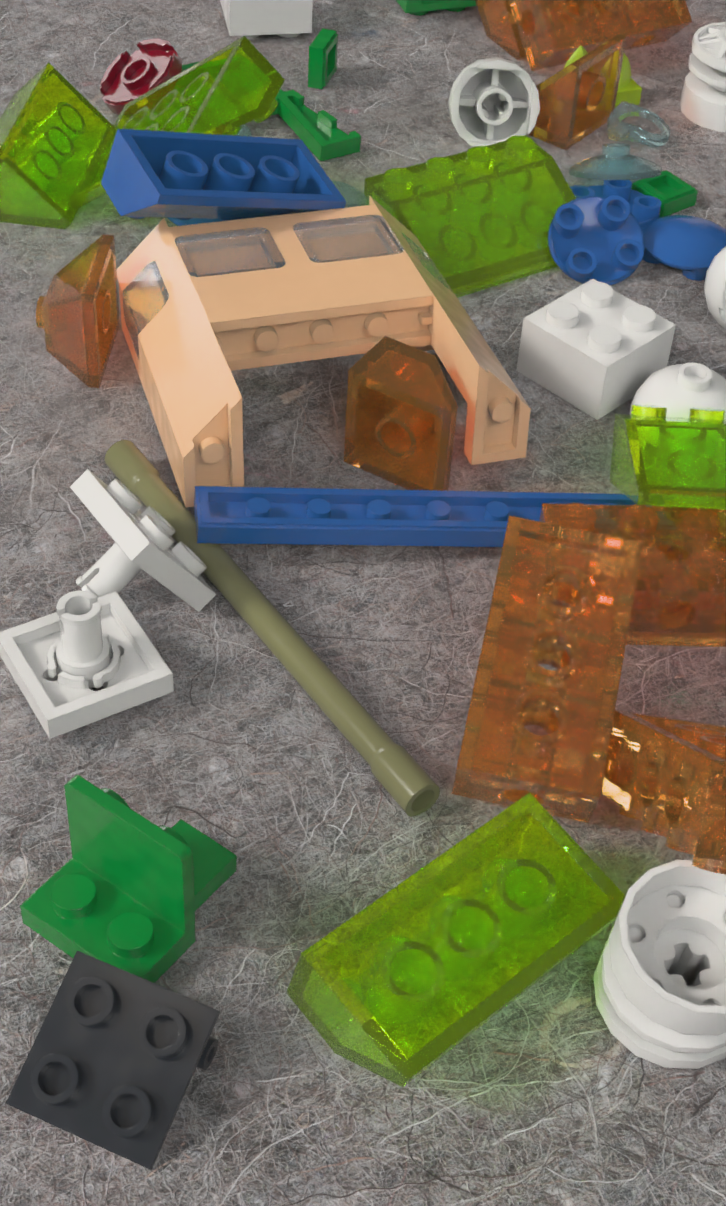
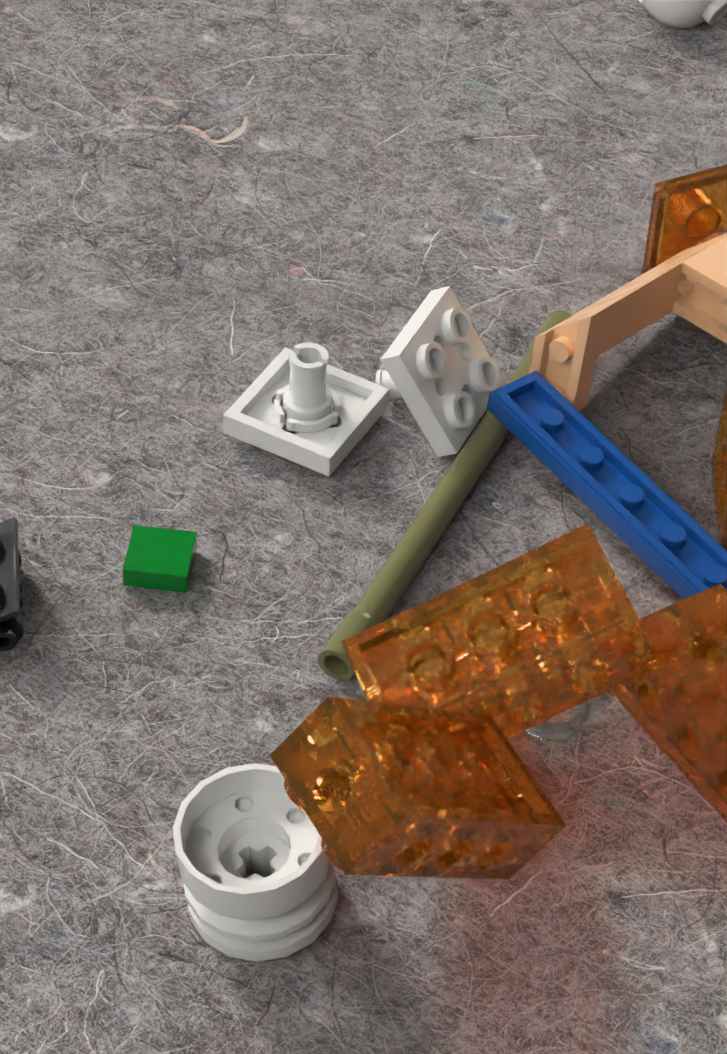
camera: 60 degrees right, 0 degrees up
green bracket [20,775,196,983] -> none
clear neon green slope [286,792,625,1087] -> none

